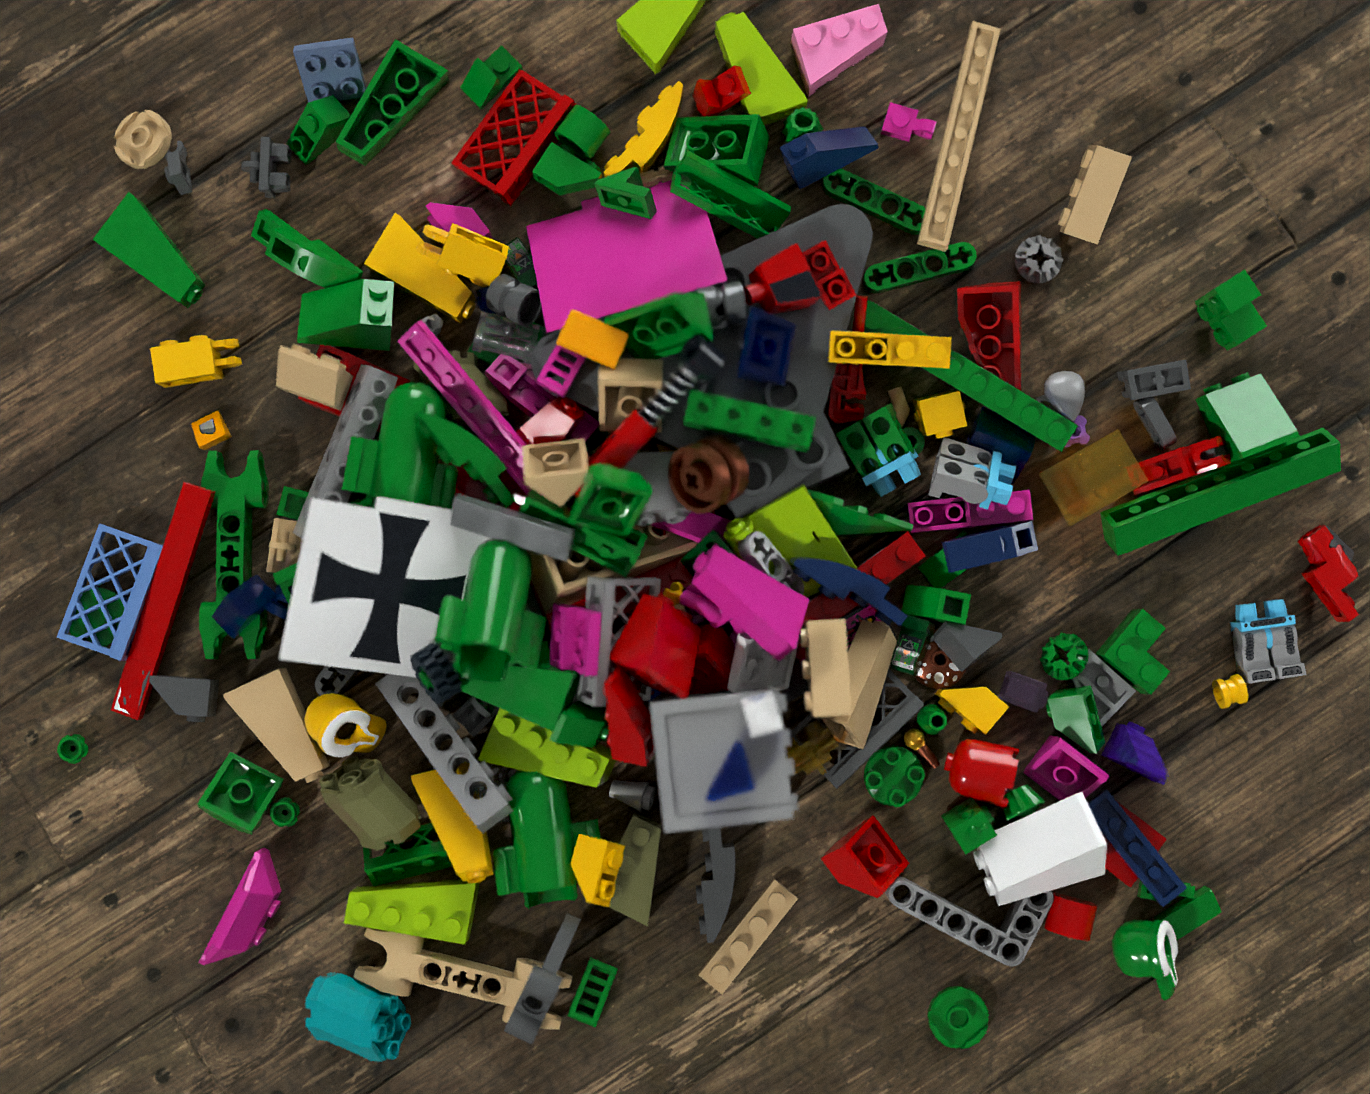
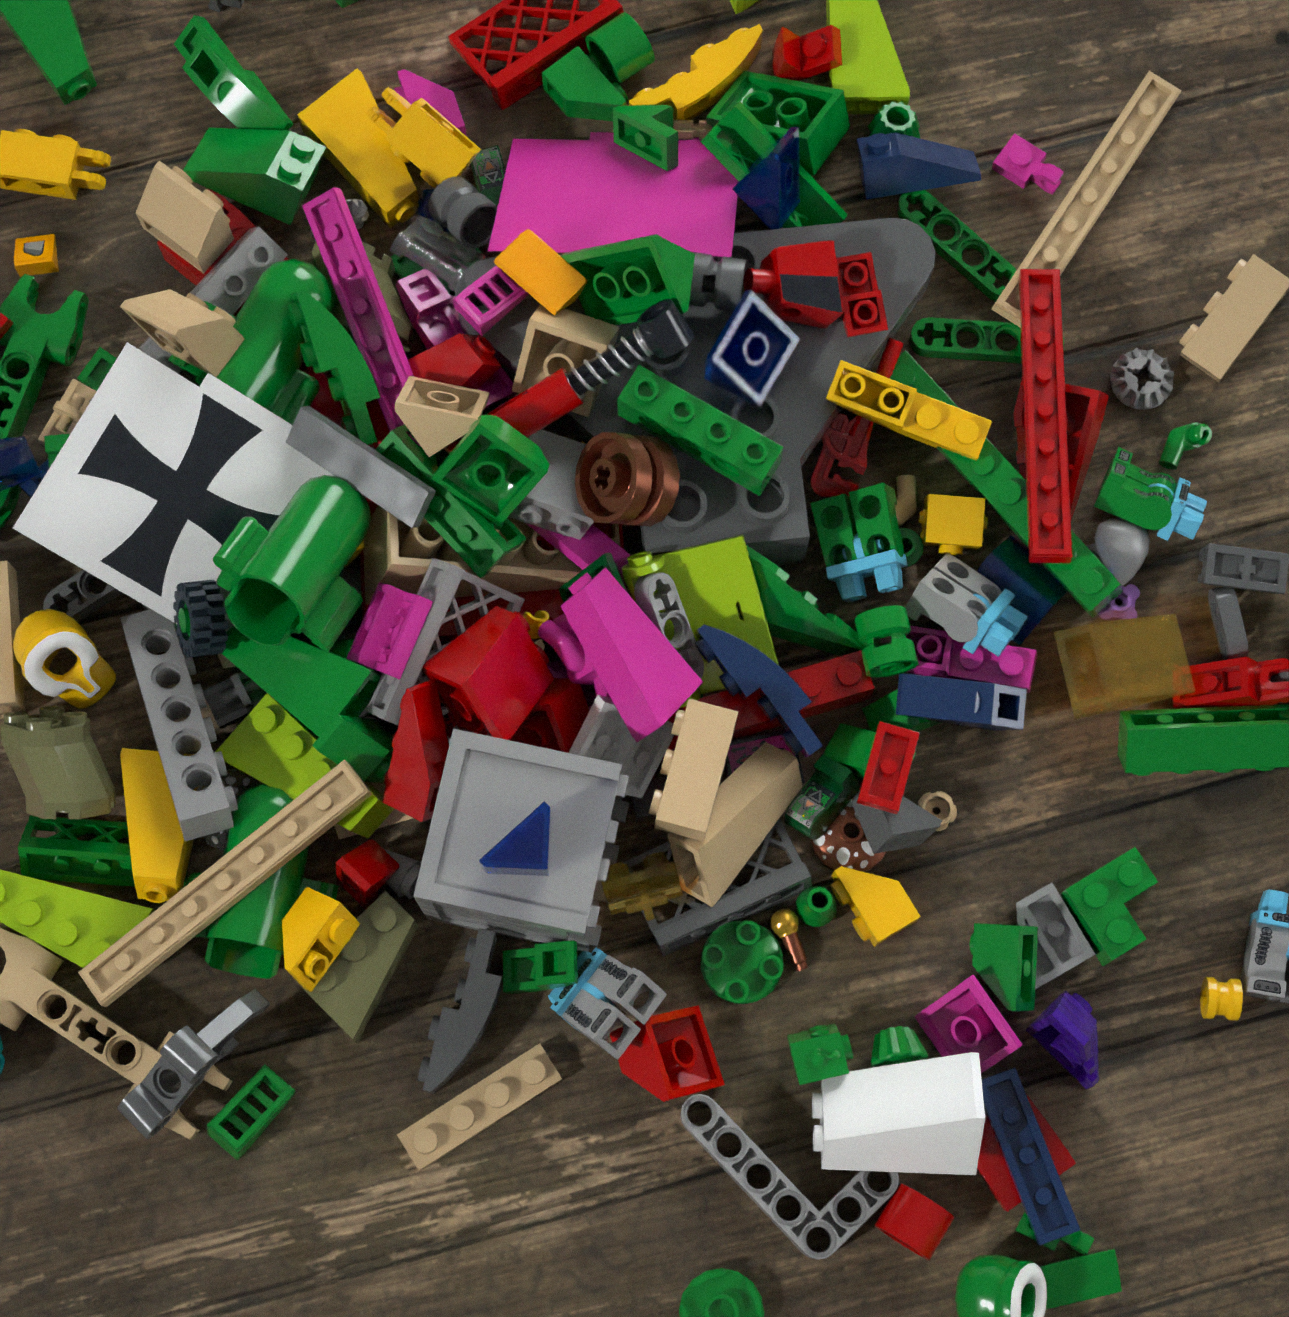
camera: 20 degrees right, 10 degrees down
white brick [740,690,783,737] -> none
bright pink wedge [791,4,887,97] -> none
red cylinder [944,739,1020,808] -> none
clear purple brick [998,671,1048,713] -> none
green gear [1040,632,1089,680] -> none
none -> tan tile [78,759,372,1007]
none -> tan slope [120,289,245,377]
none -> red slope [336,839,400,910]
none -> green slope [503,940,578,994]
none -> light grey hips [548,947,667,1060]
none -> clear blue slope [733,127,800,230]
none -> green wheel [854,605,918,677]
none -> red plate [857,721,920,814]
none -> tan plate [918,791,957,831]
none -> red tile [1019,269,1072,563]
none -> green hips [1094,447,1207,541]
none -> green arm [1158,422,1212,470]

